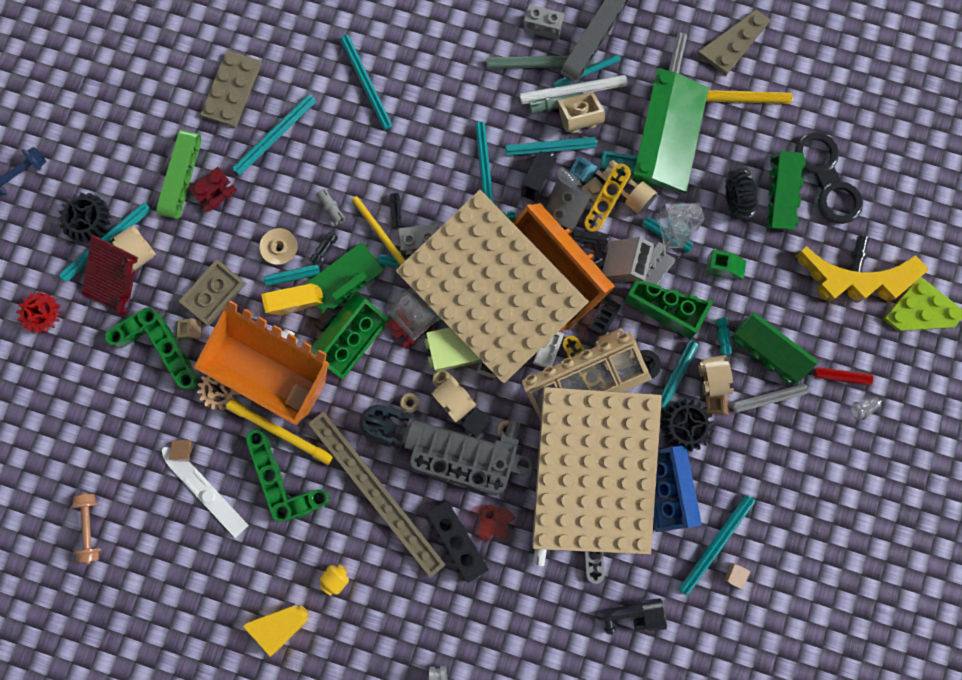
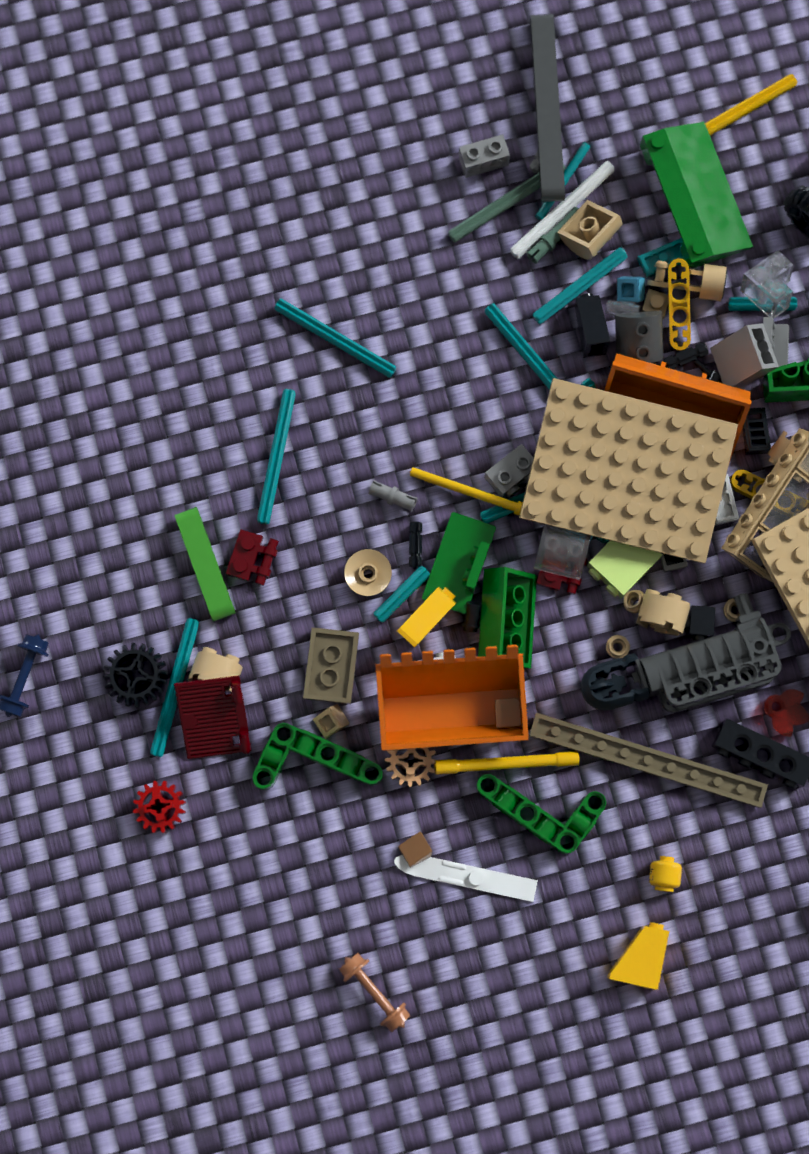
camera: 35 degrees left, 0 degrees up
dark tan plate [200,50,262,128] -> none
black axle [389,193,402,229] -> none
light grey axle [669,33,687,73] -> none
dark tan wing [697,10,771,76] -> none

